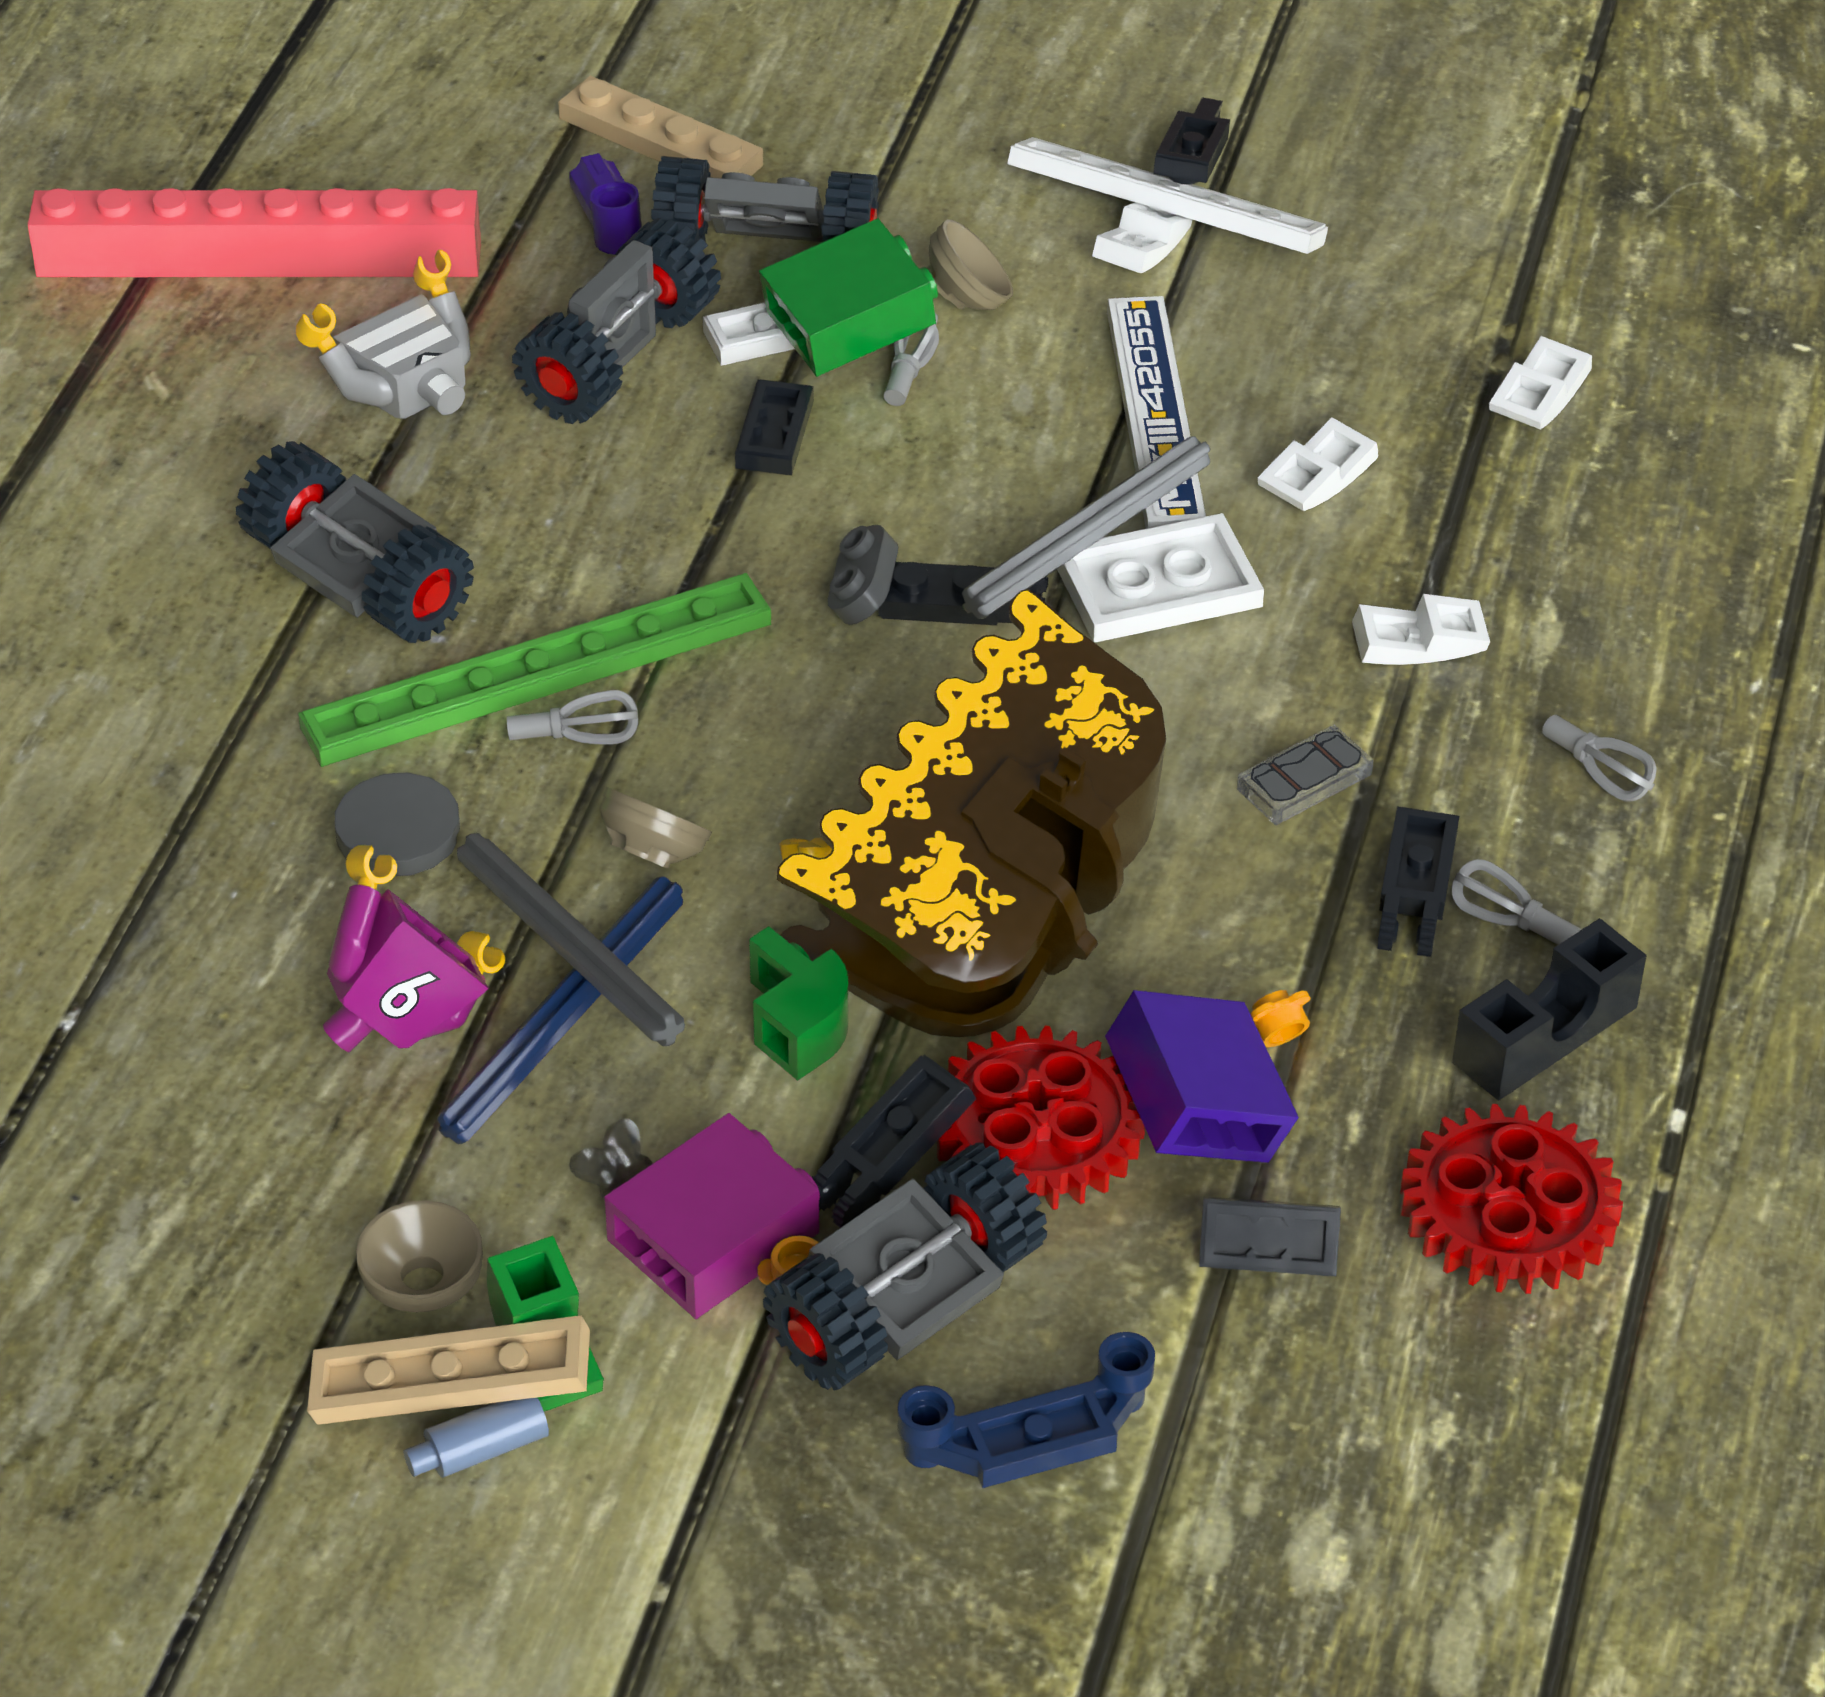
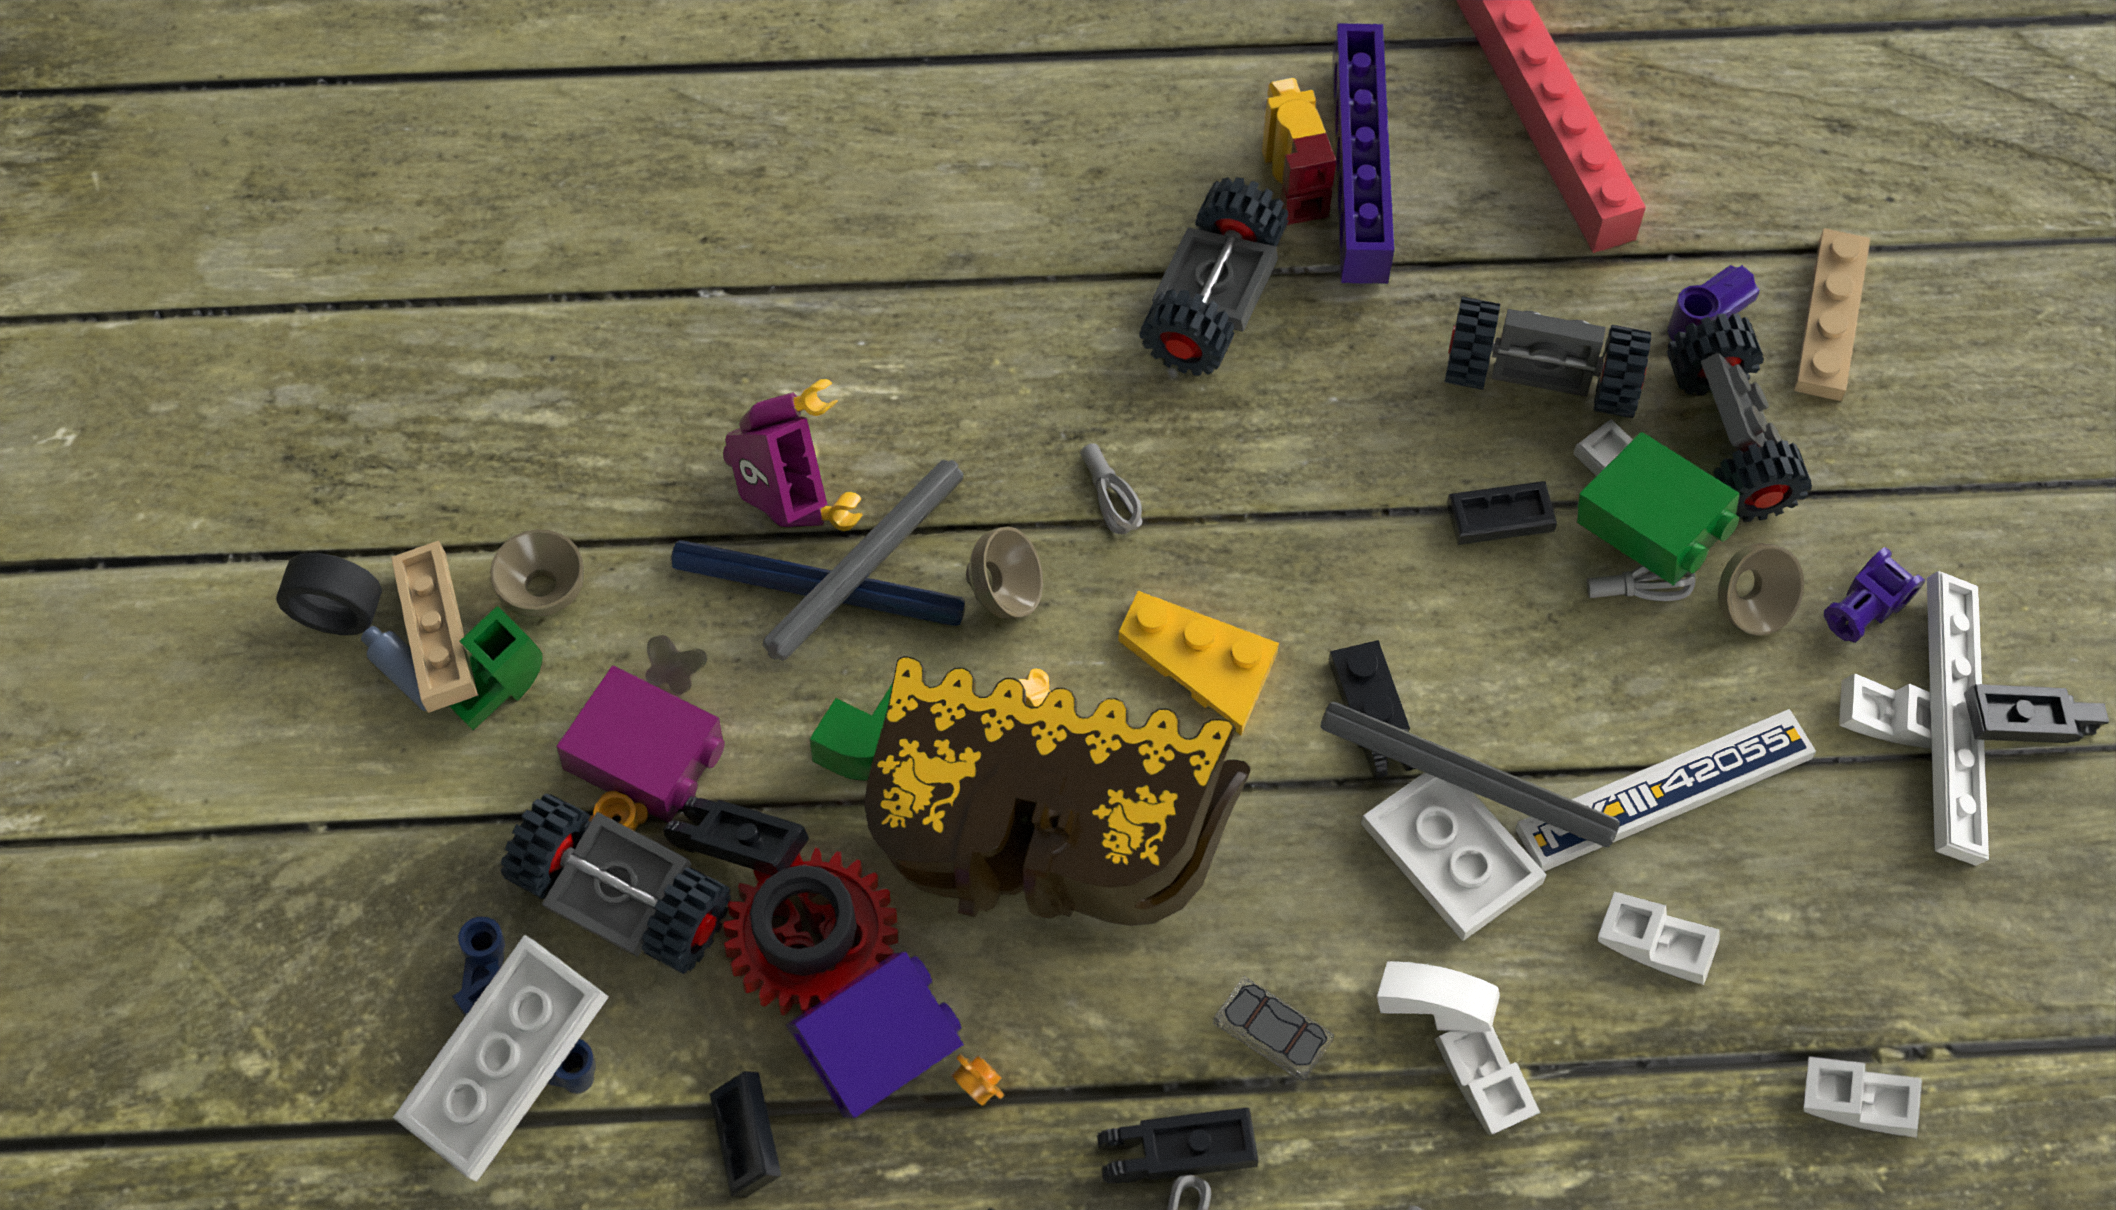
camera: 70 degrees right, 15 degrees up
light grey torso [296,250,471,419] -> none
bright green tile [298,573,771,767] -> none
dark grey tile [335,772,460,876] -> none
dark grey plate [827,525,899,625] -> none
none -> black tyre [276,553,382,635]
none -> white tile [393,935,609,1182]
none -> black tyre [750,865,857,976]
none -> yellow wing [1118,591,1279,735]
none -> hips [1262,78,1337,225]
none -> dark purple brick [1332,23,1394,284]
none -> white slope [1377,961,1500,1031]
none -> dark purple connector [1824,547,1925,643]

